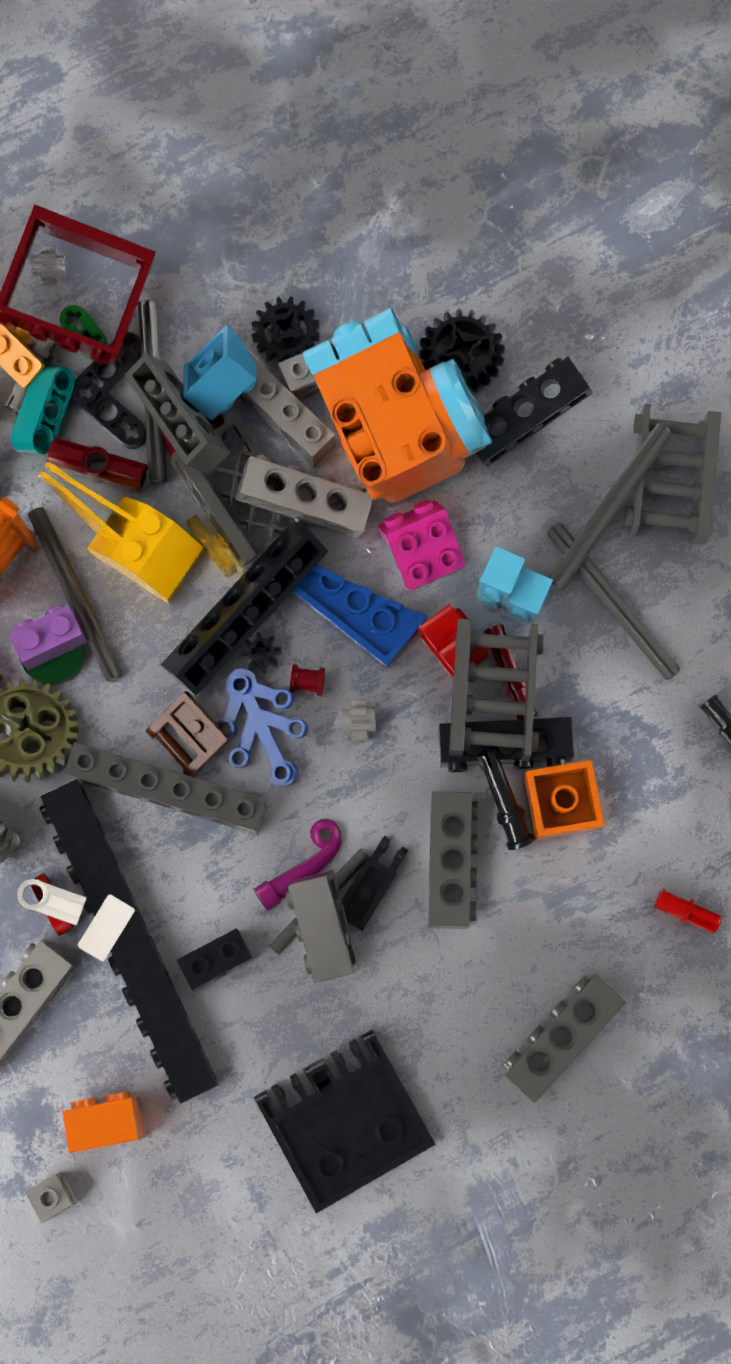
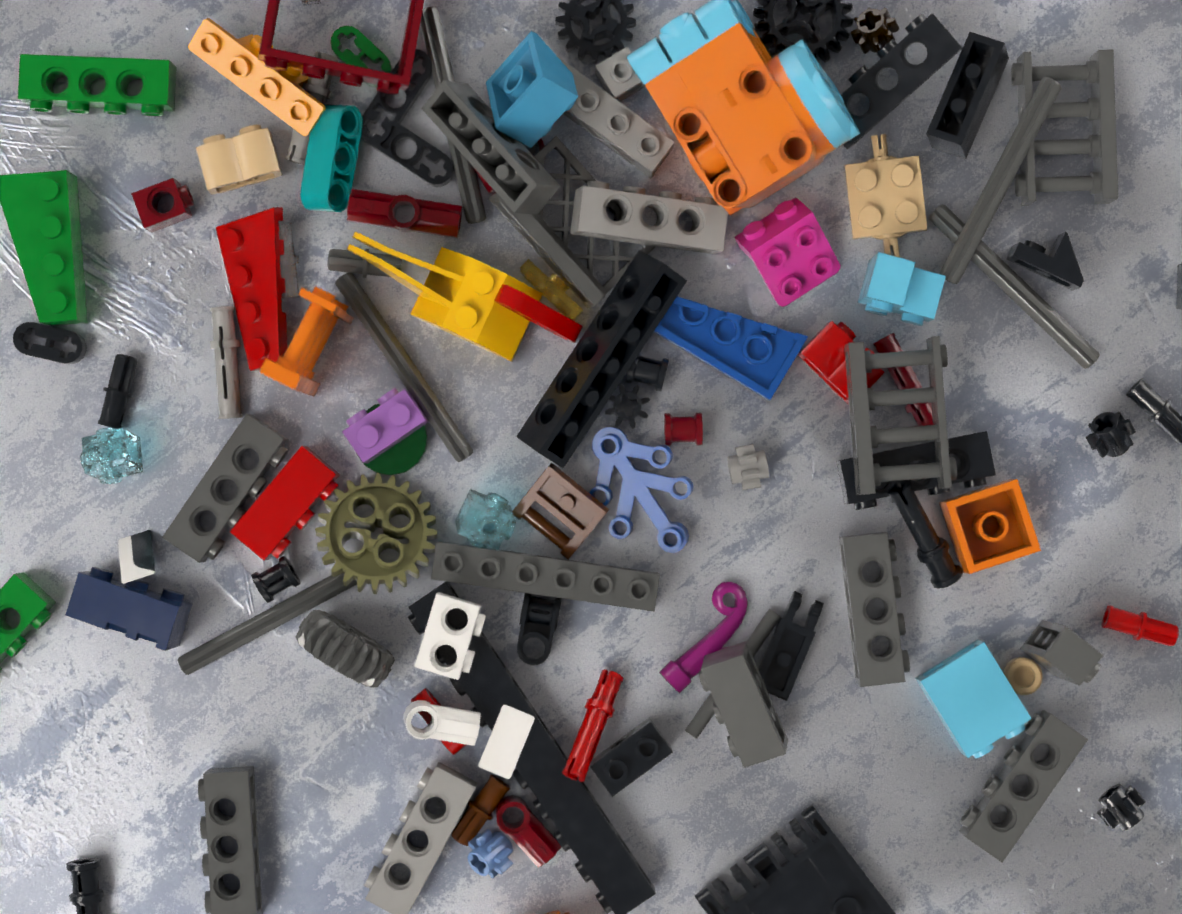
camera: 10 degrees left, 10 degrees up
none -> dark grey axle [327,249,402,278]
none -> white brick [414,592,486,680]
none -> reddish brown axle [451,774,510,846]
none -> clear light blue brick [455,489,516,550]
none -> medium blue gear [468,829,513,878]
none -> red beam [494,284,583,343]
none -> dark red piece [496,795,561,868]
none -> black piece [517,593,562,665]
none -> red pin [562,669,624,782]
none -> black bush [625,355,669,391]
none -> tan plate [844,134,927,258]
none -> dark brown gear [850,7,900,54]
none -> medium azure brick [915,639,1032,759]
none -> black brick [926,32,1009,159]
none -> tan tile [1003,657,1043,695]
none -> black slope [1006,231,1084,291]
none -> dark grey brick [1020,620,1103,686]
none -> black gear [1086,411,1136,458]
none -> black gear [1097,784,1146,831]

